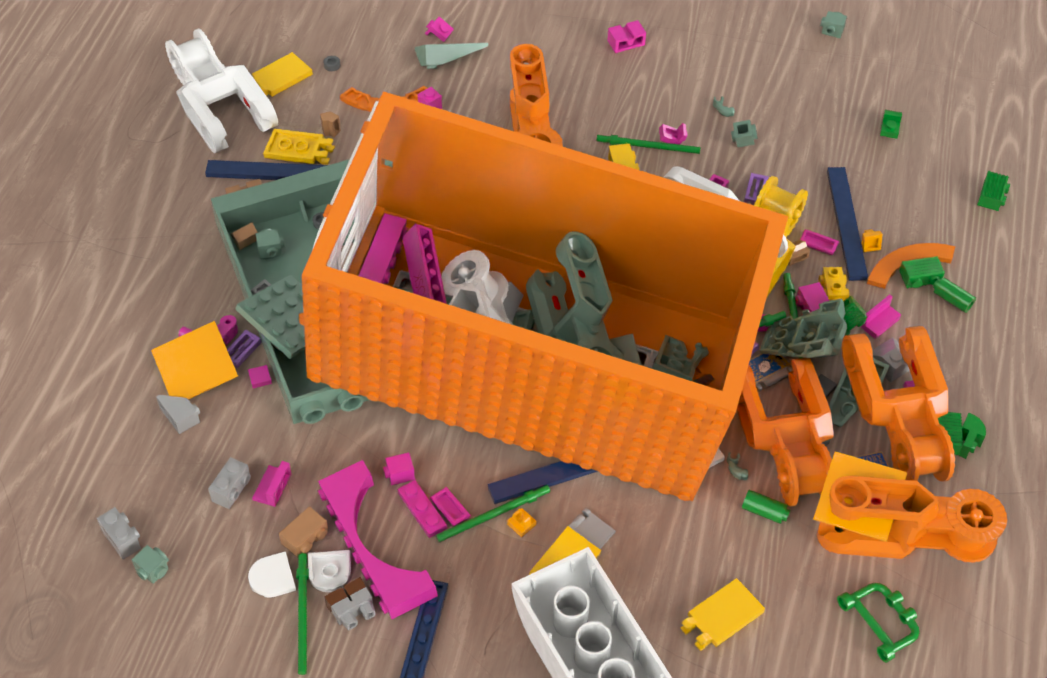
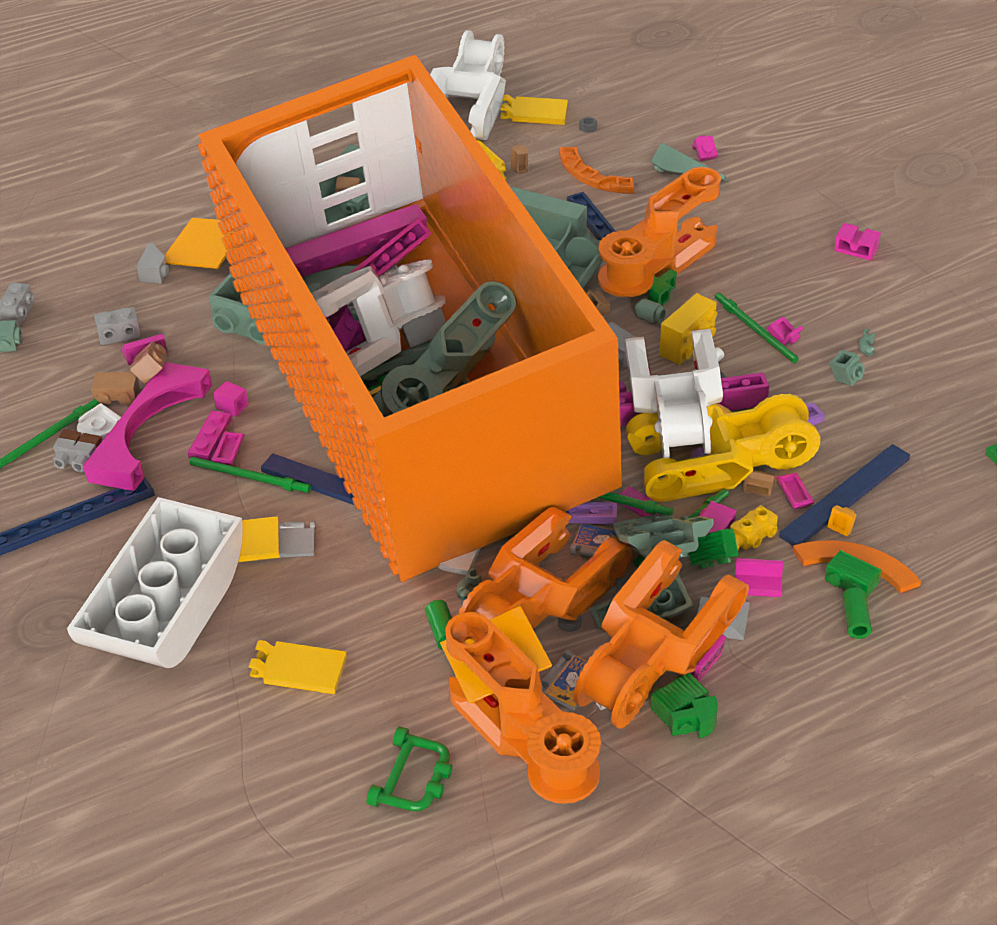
camera: 50 degrees right, 10 degrees down
white tile [248,551,296,598] -> none
dark pink brick [418,87,442,109] -> none
light orange tile [507,508,536,537] -> none
none -> medium nougat brick [130,341,168,384]

